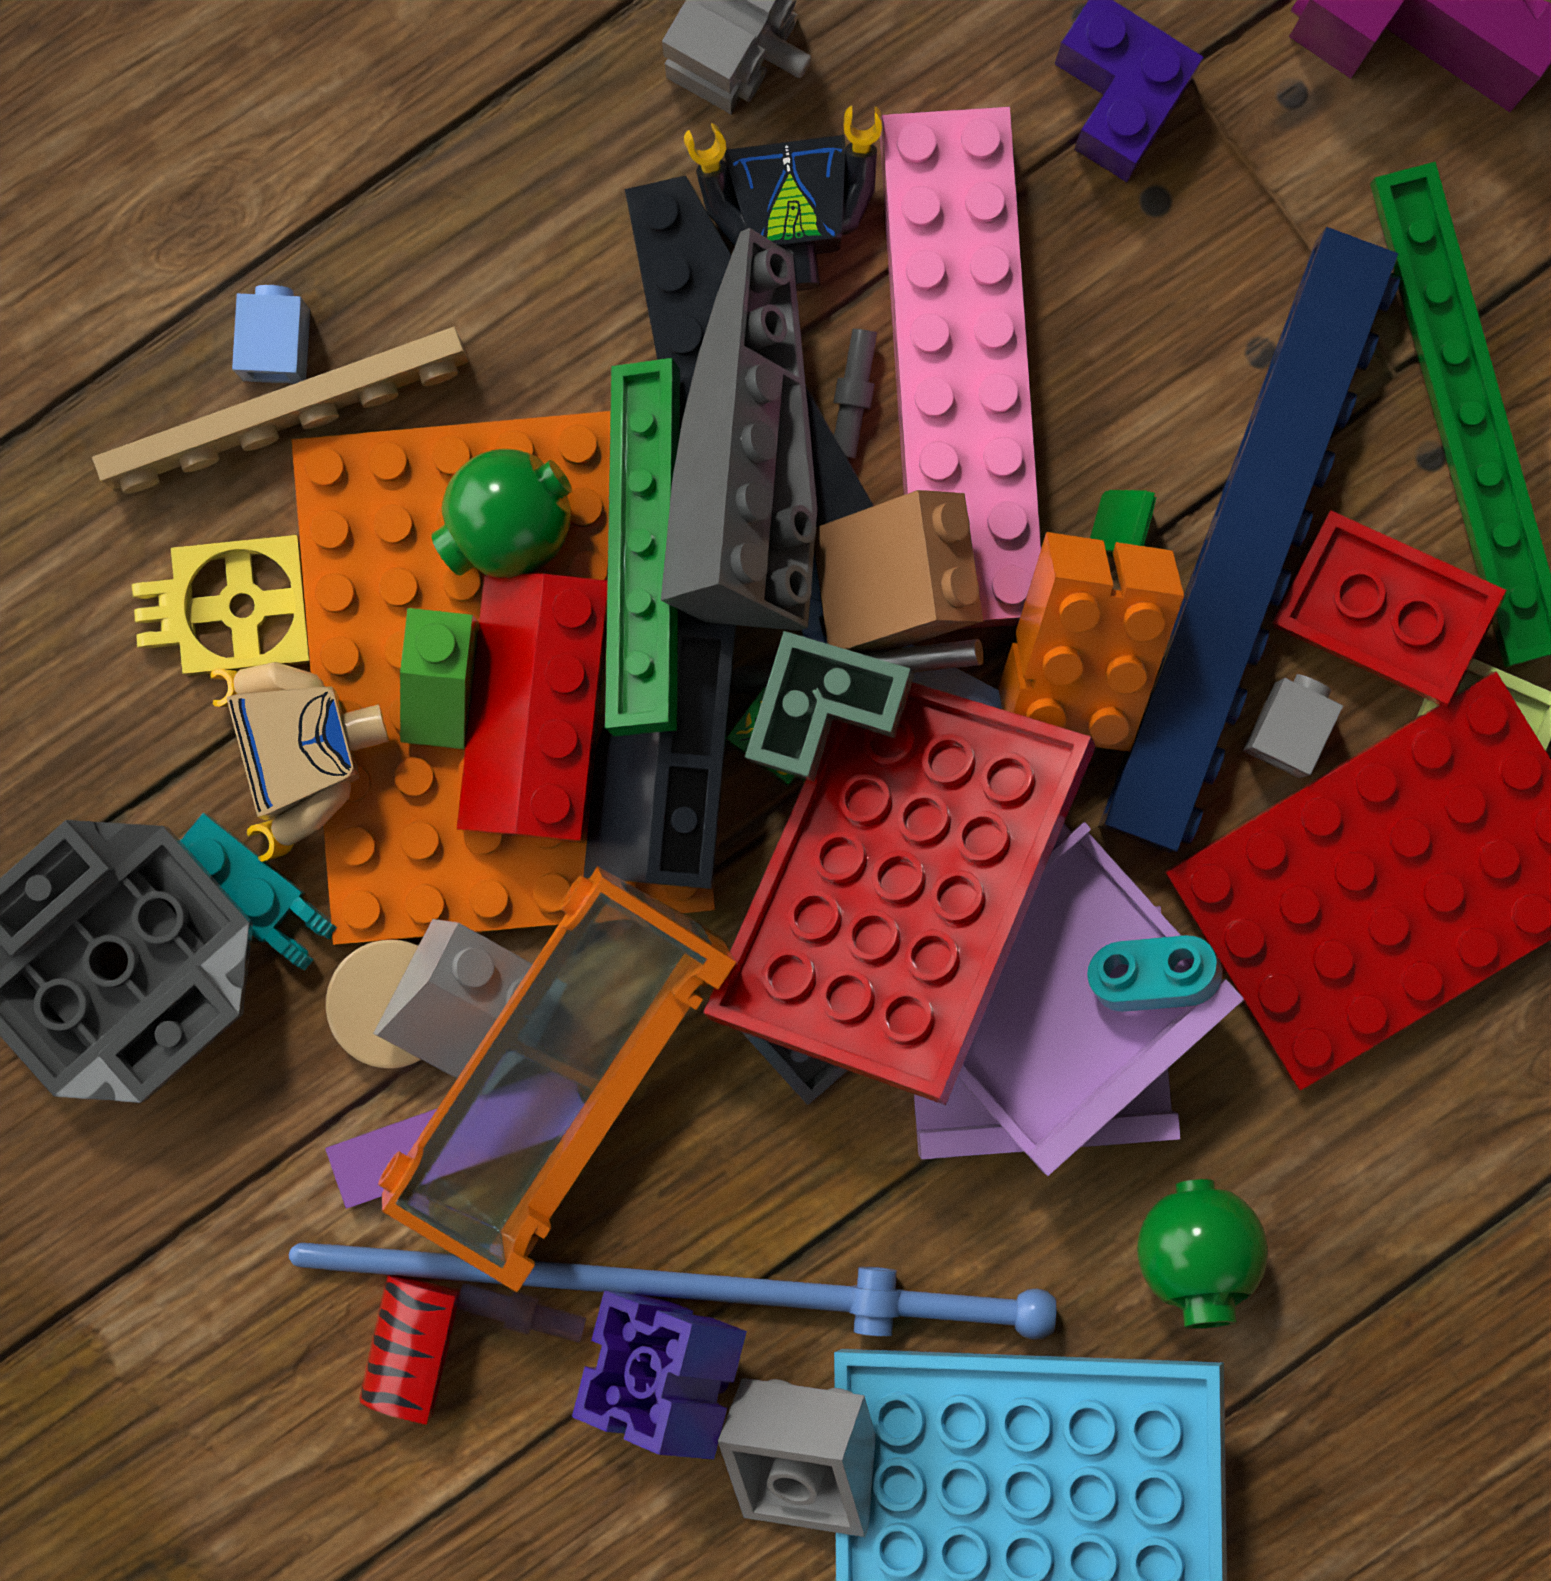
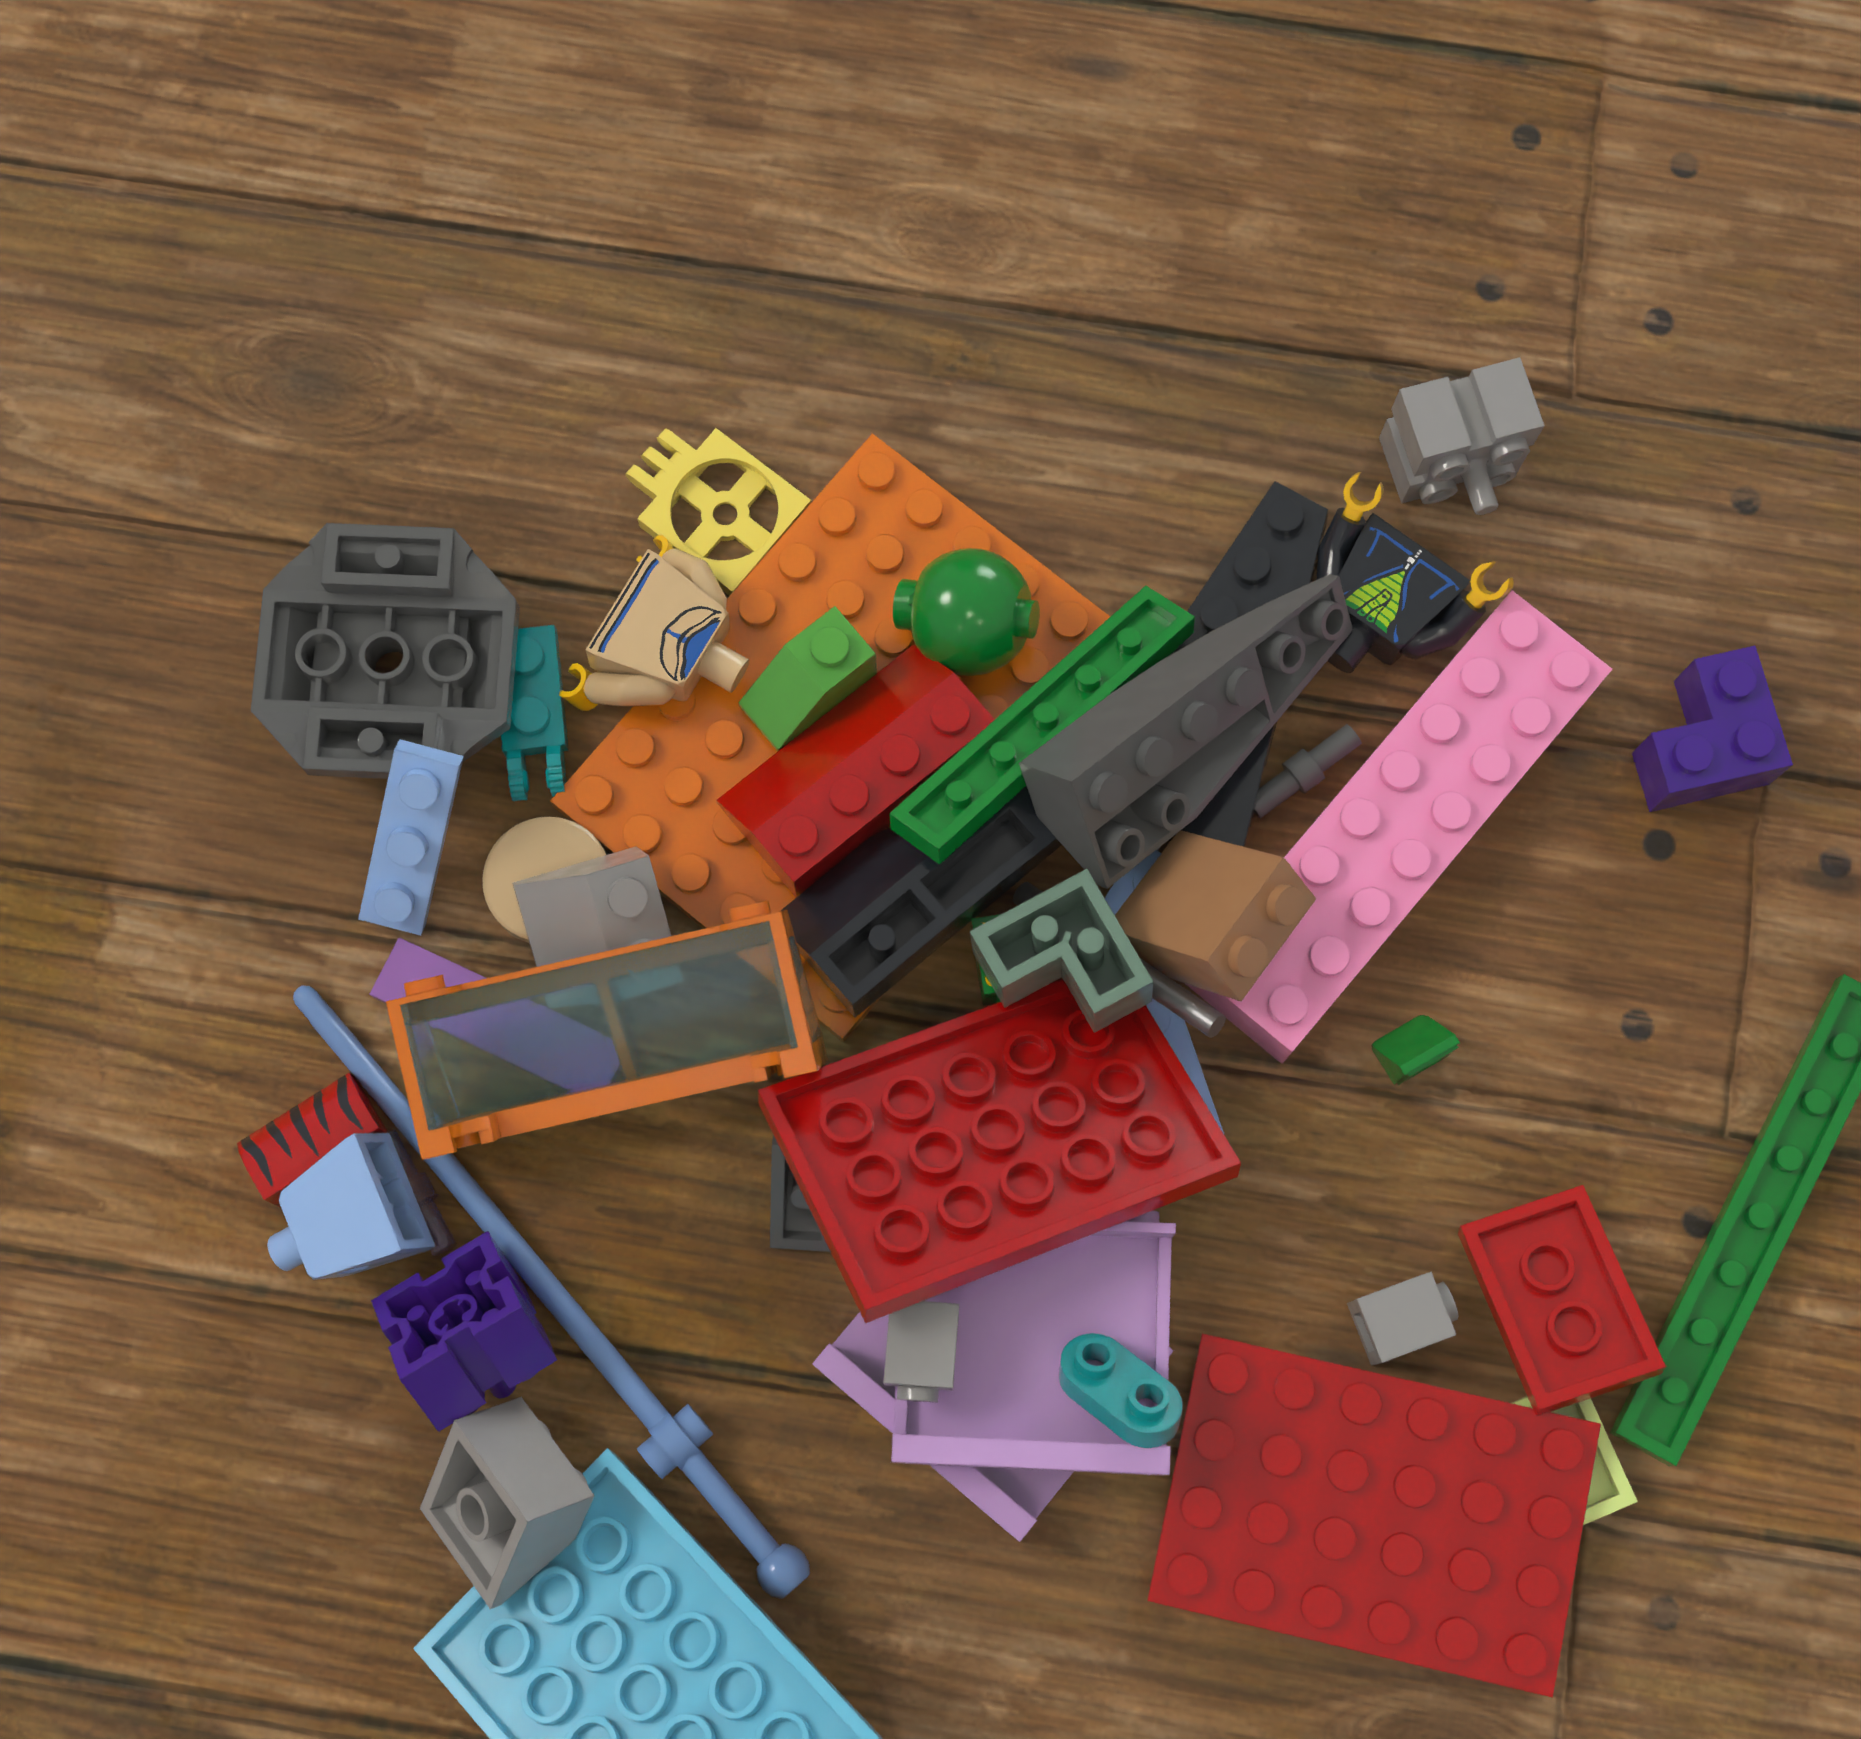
camera: 45 degrees right, 10 degrees down
tan plate [92,327,469,494] -> none
light blue brick [232,285,310,384] -> none
orange piece [998,532,1184,752] -> none
dark blue brick [1098,227,1401,853] -> none
green brick [1137,1179,1268,1329] -> none
none -> light blue torso [267,1133,436,1280]
none -> light blue plate [358,739,464,936]
none -> light grey brick [883,1301,959,1403]

